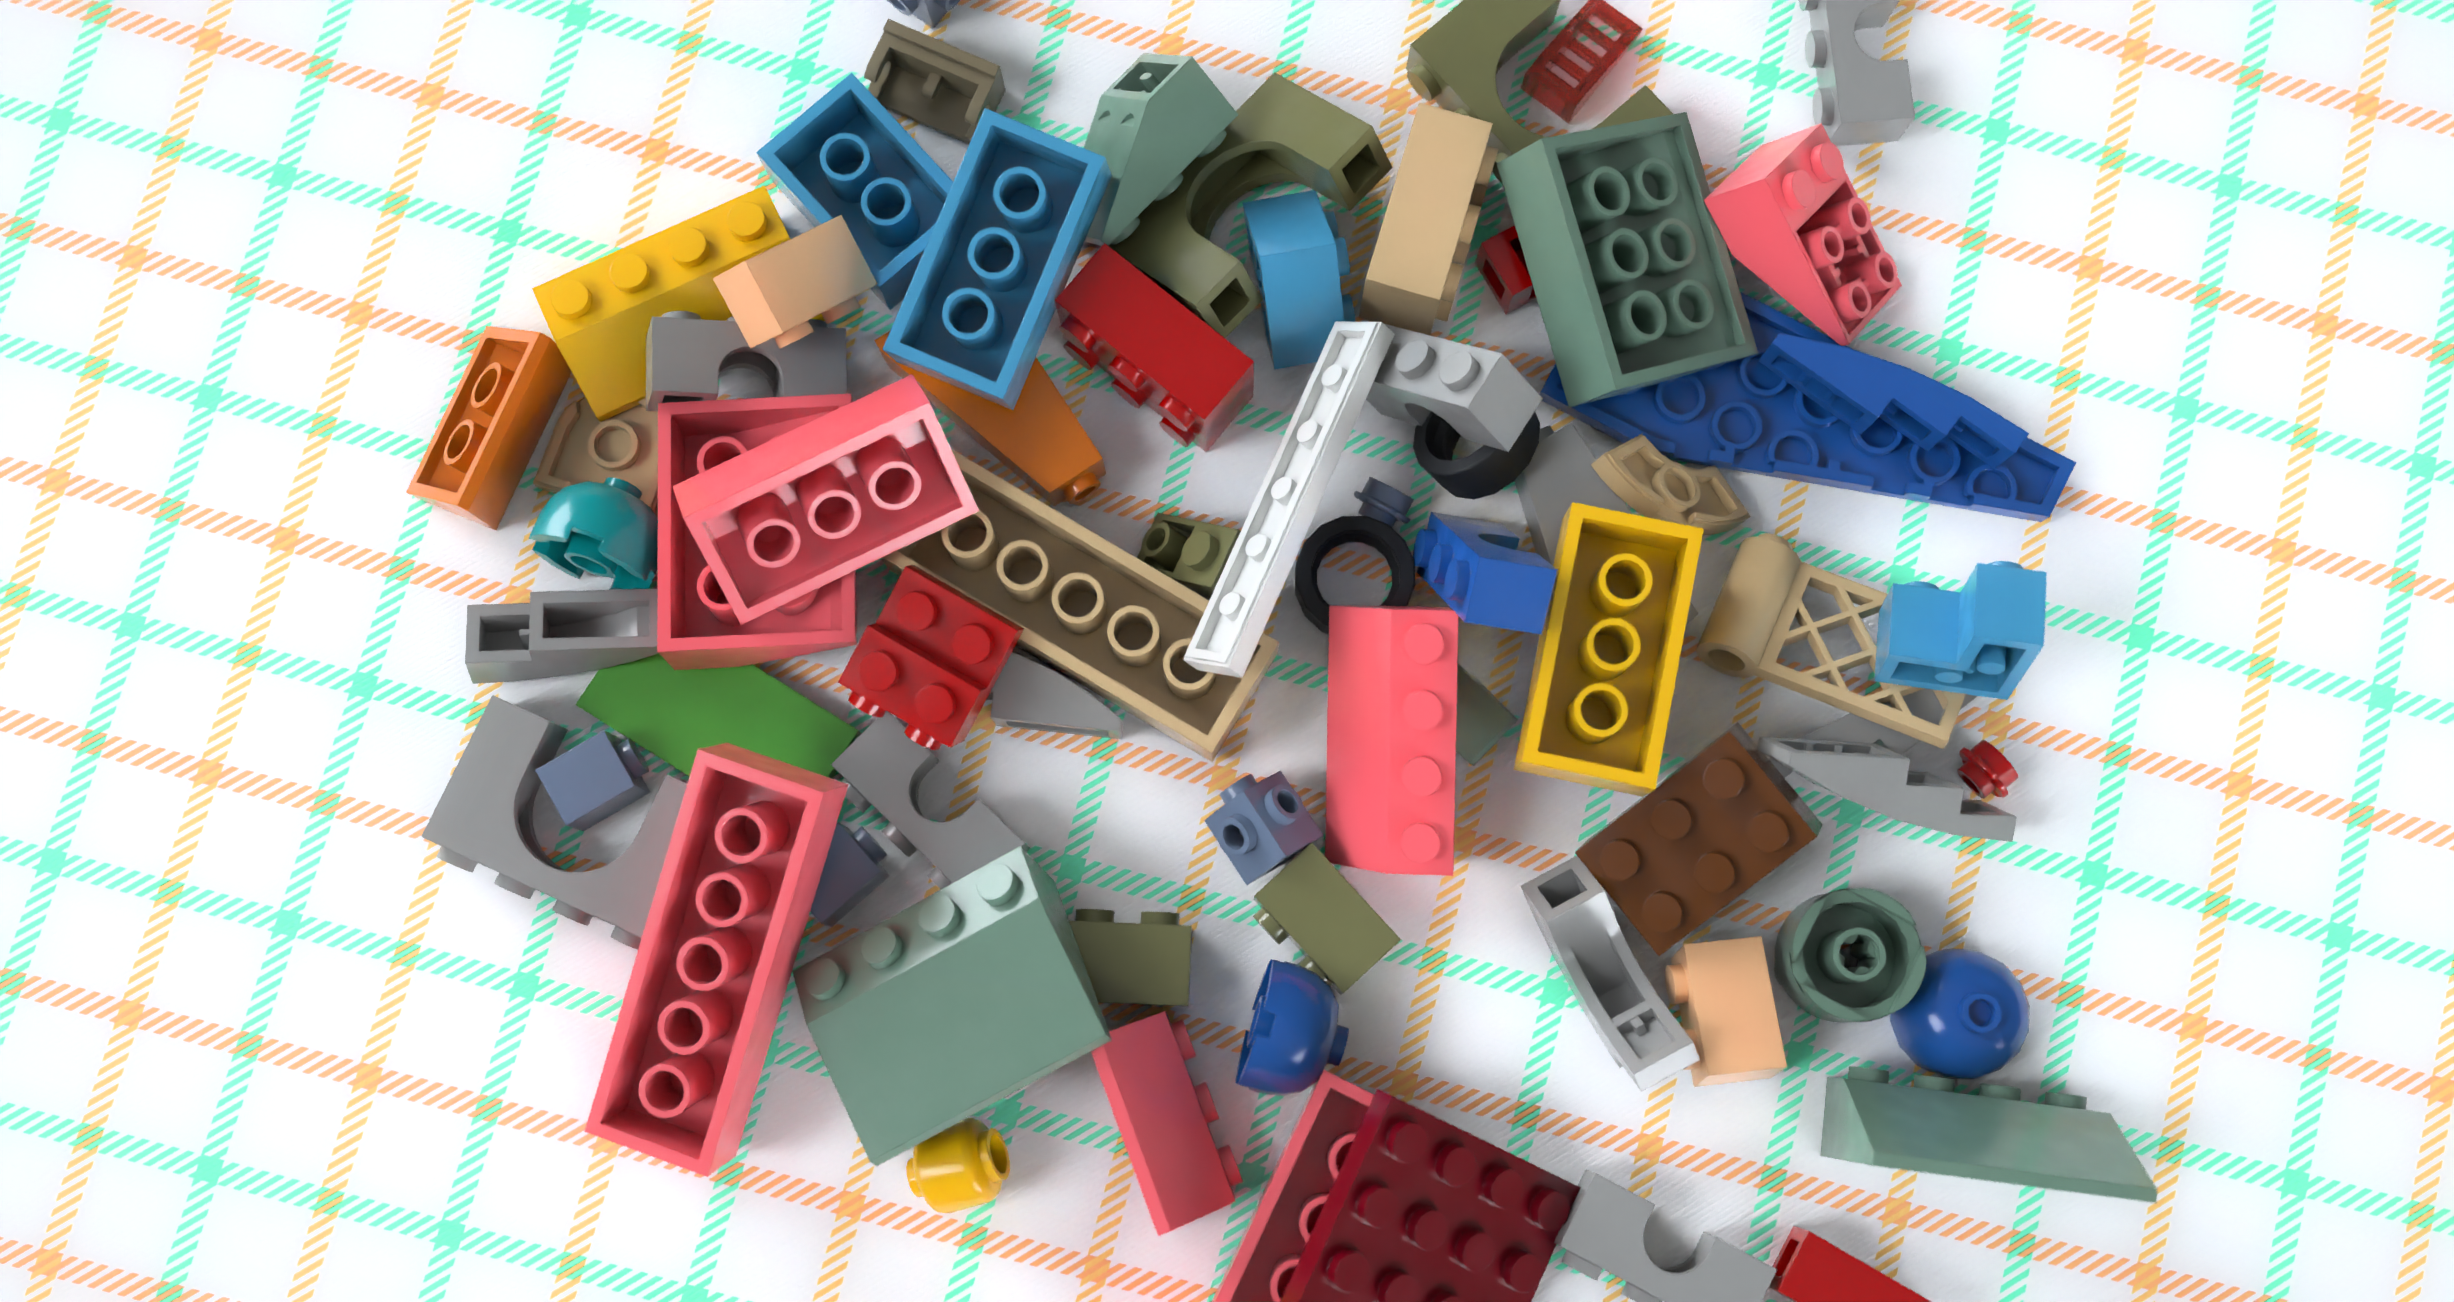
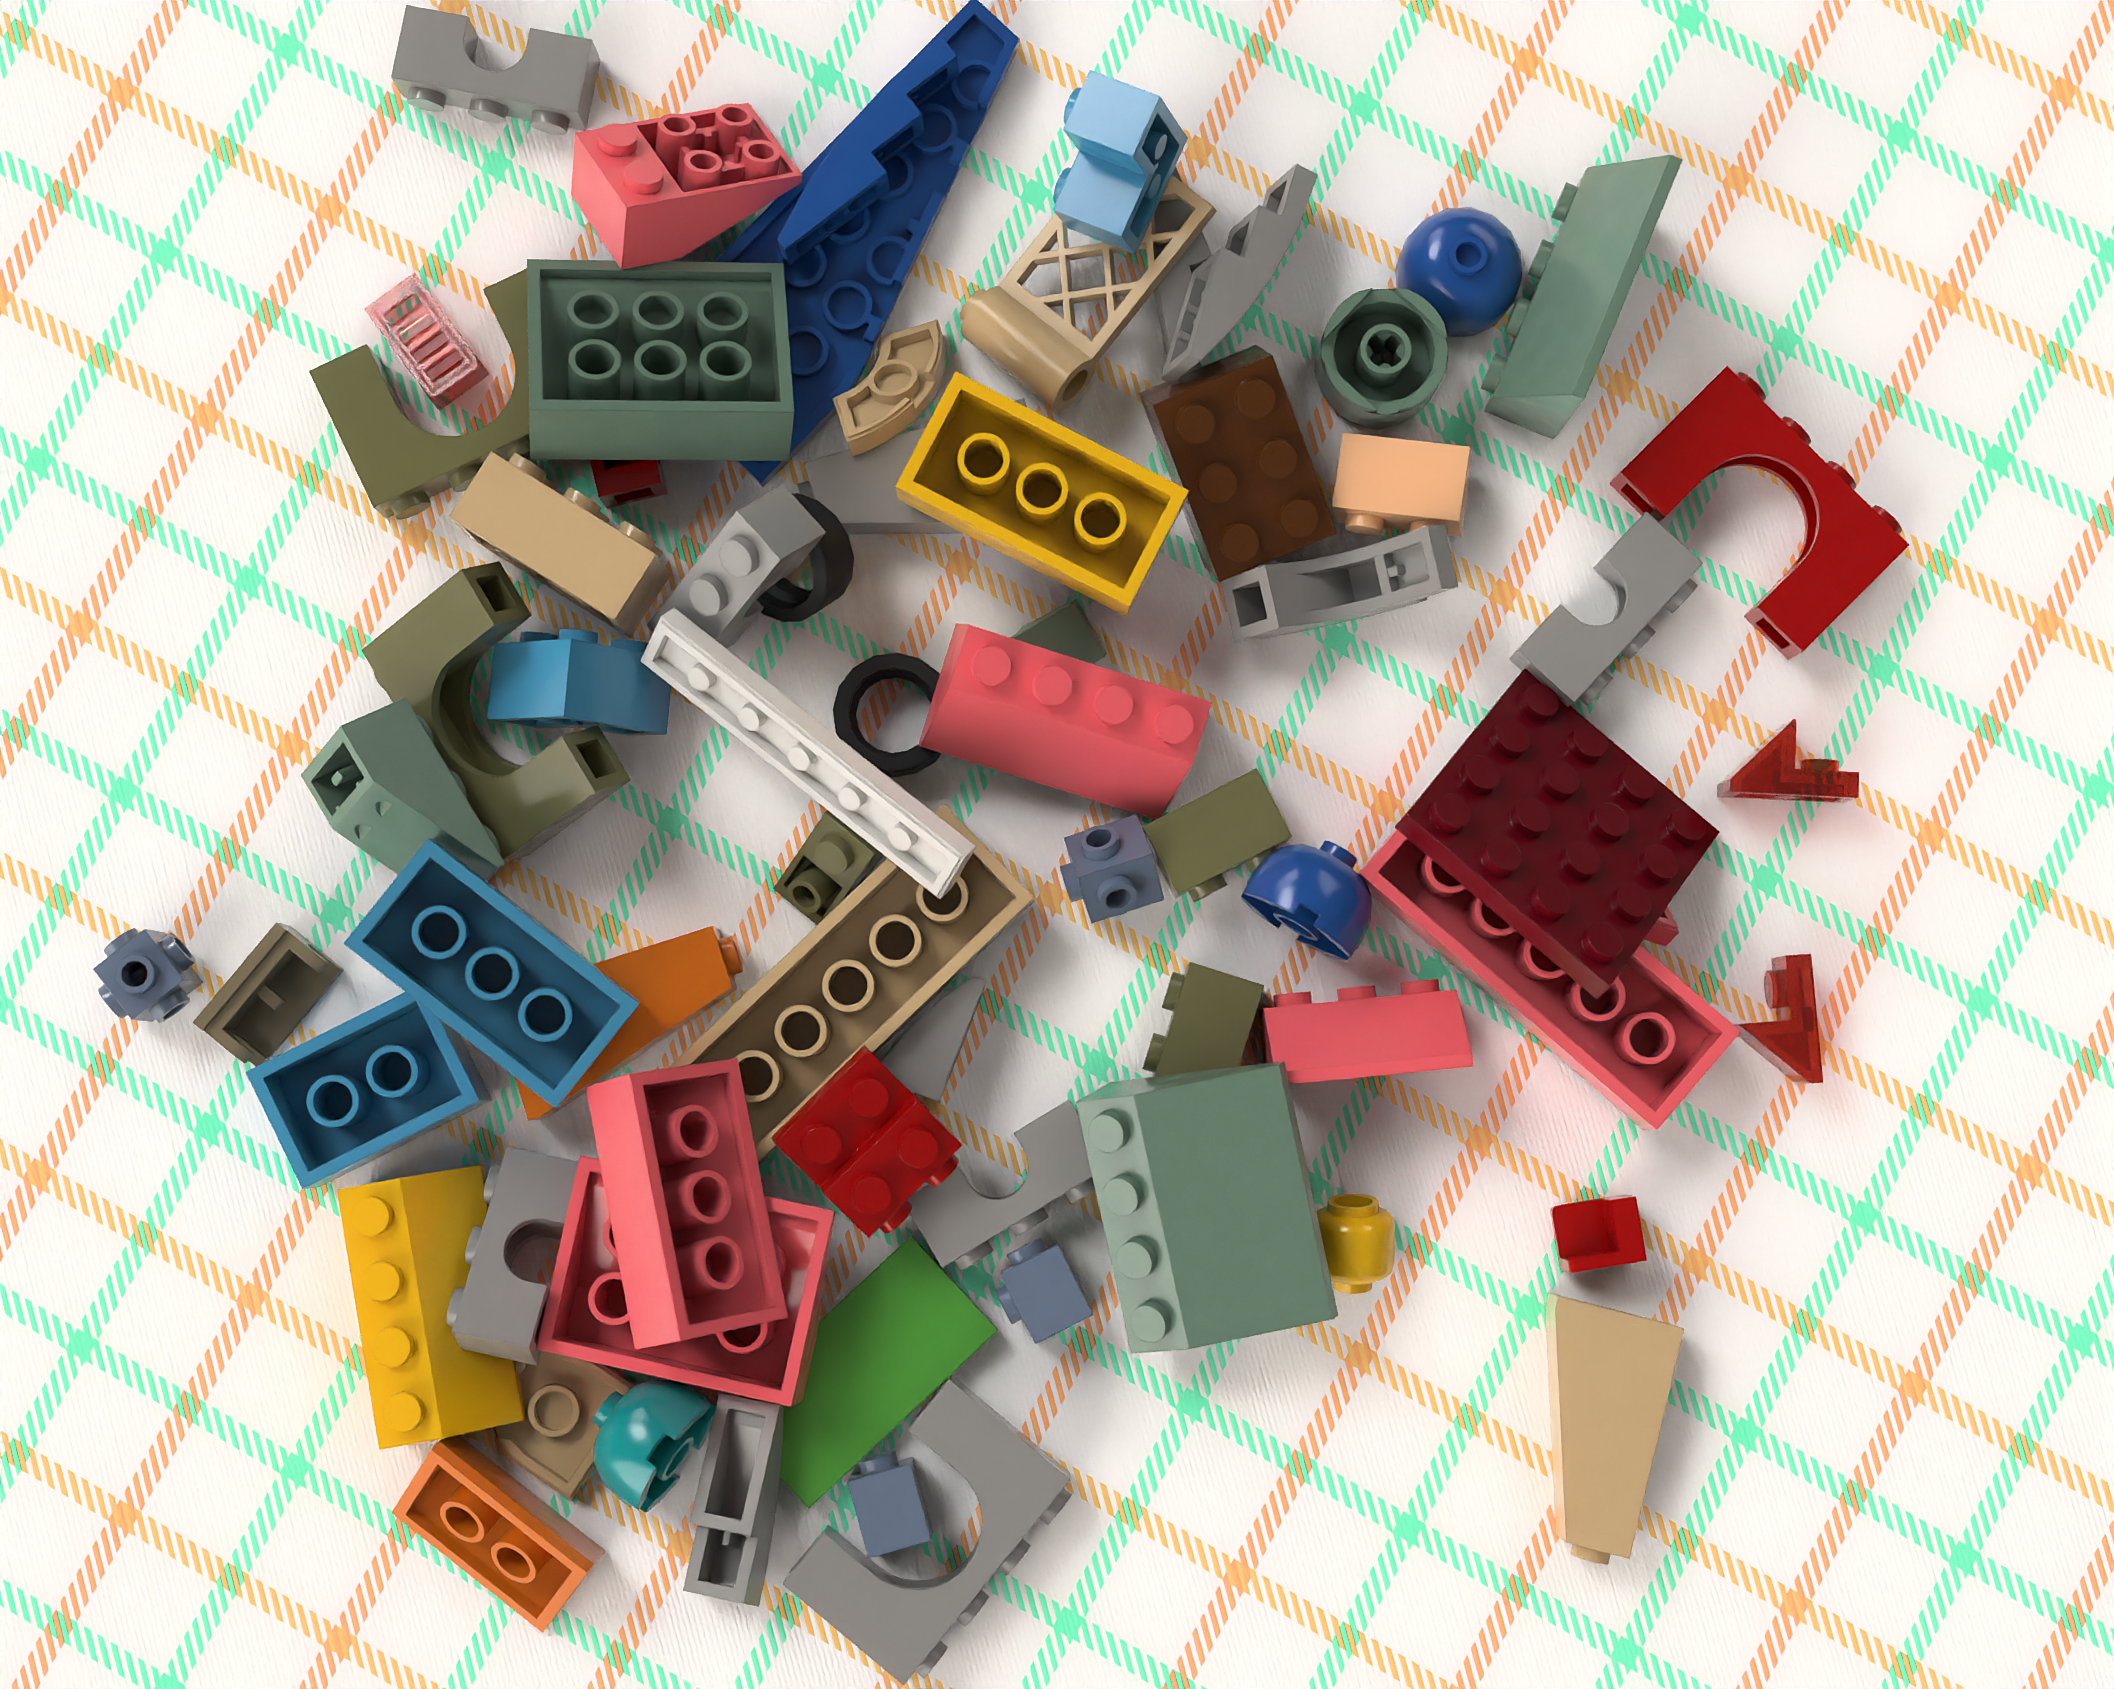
camera: 80 degrees left, 5 degrees up
coral brick [584,743,849,1177] -> none
light nougat brick [713,215,877,349] -> none
red brick [1055,243,1254,452] -> none
sand blue plate [1354,477,1414,528] -> none
blue arch [1413,512,1557,635] -> none
red plate [1957,740,2019,799] -> none

